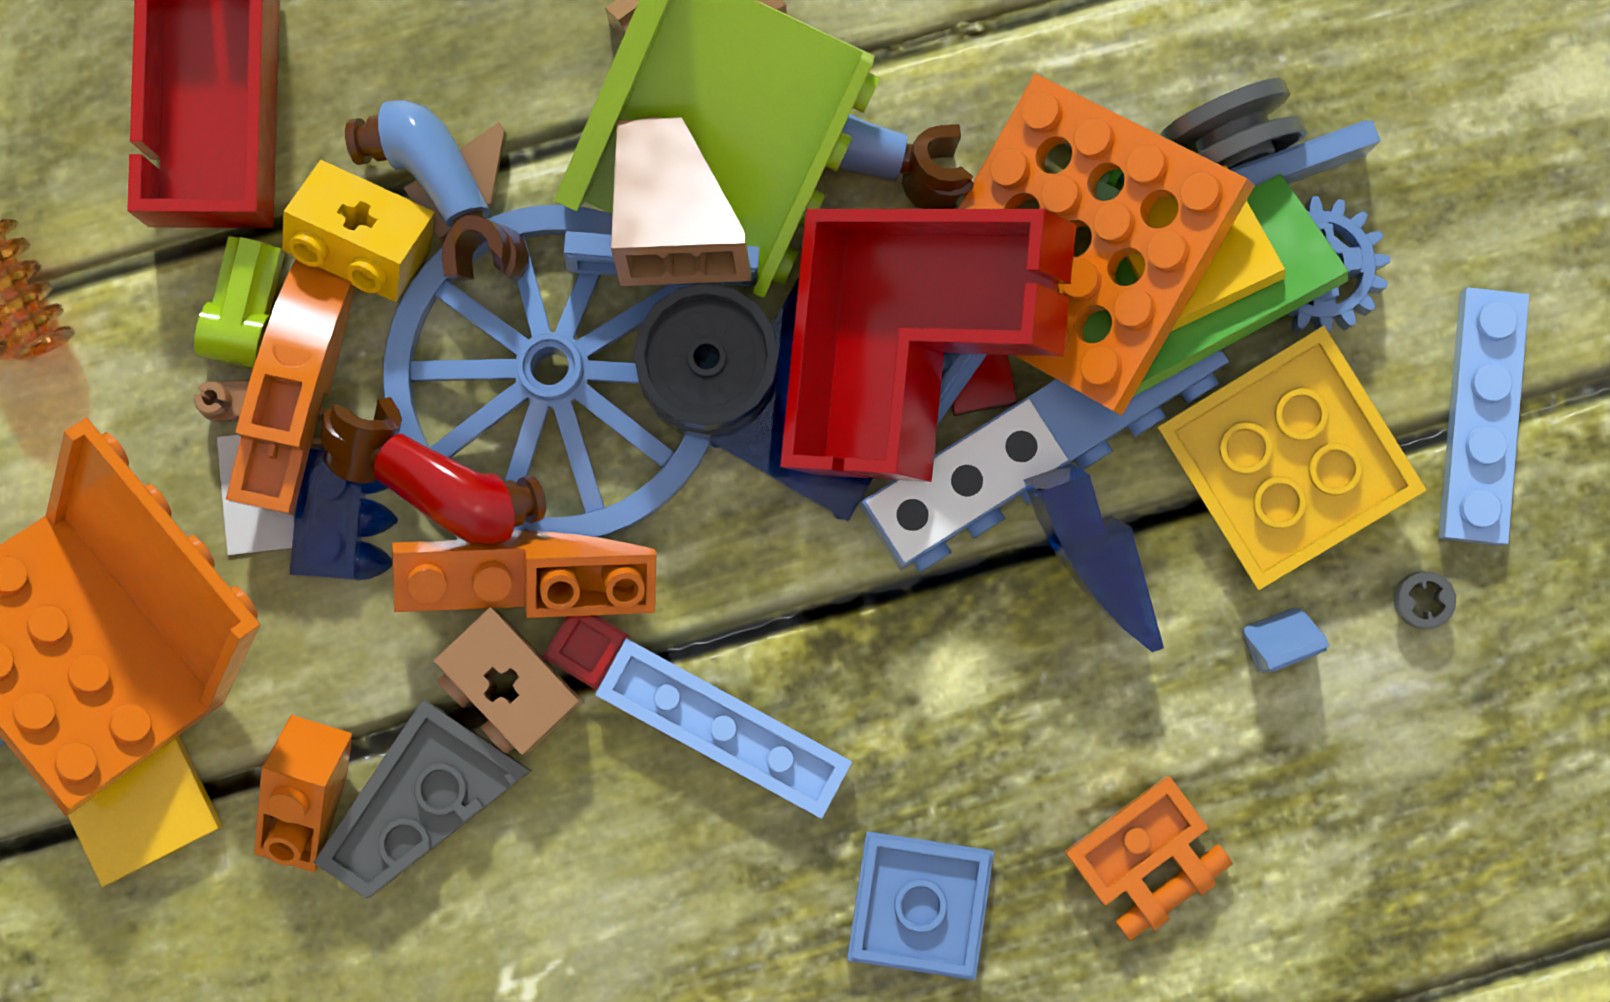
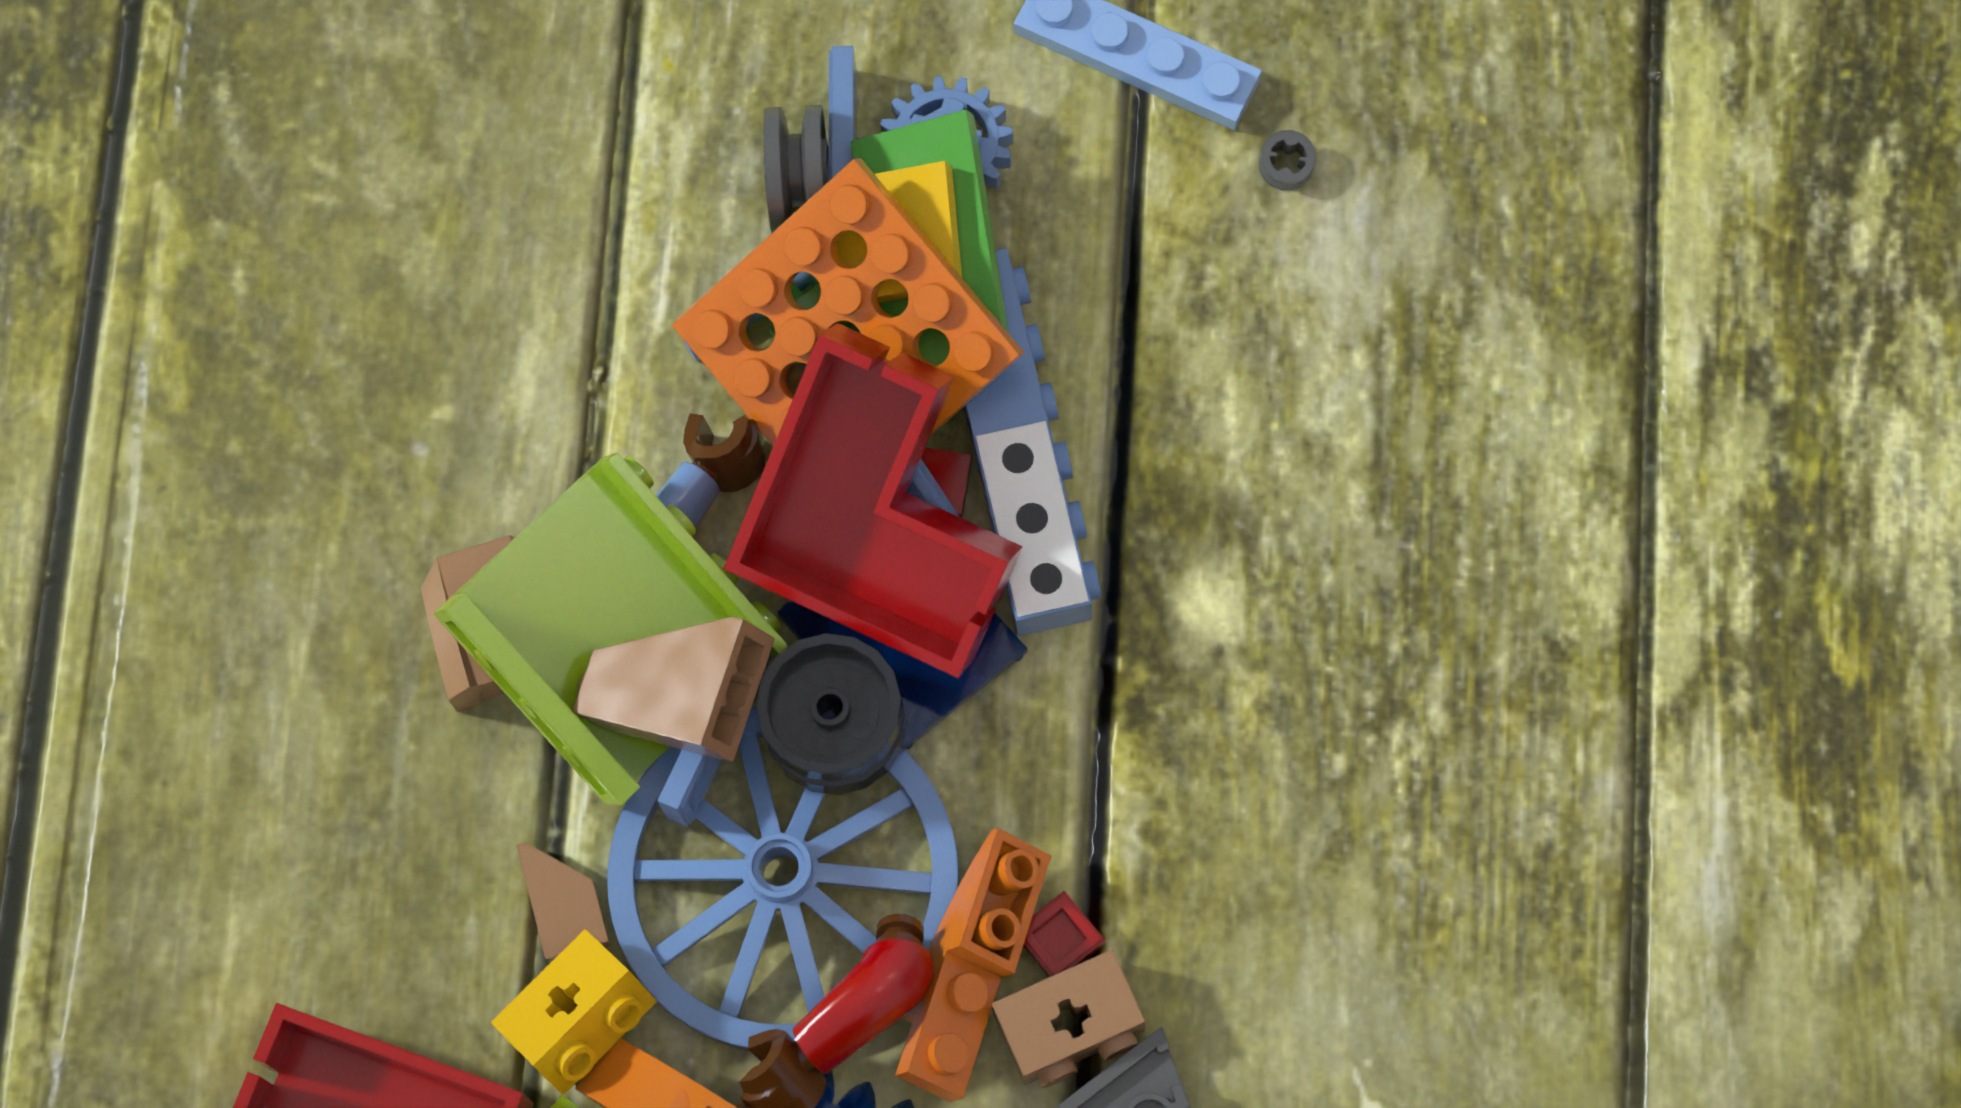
camera: 65 degrees left, 10 degrees down
piece [345,100,529,281] -> none
light blue plate [595,638,852,819] -> none
medium blue tile [847,831,994,980] -> none
clear blue slope [1023,463,1164,652] -> none
orange plate [1064,776,1233,941] -> none
yellow plate [1157,326,1427,591] -> none
medium blue slope [1243,608,1330,673] -> none

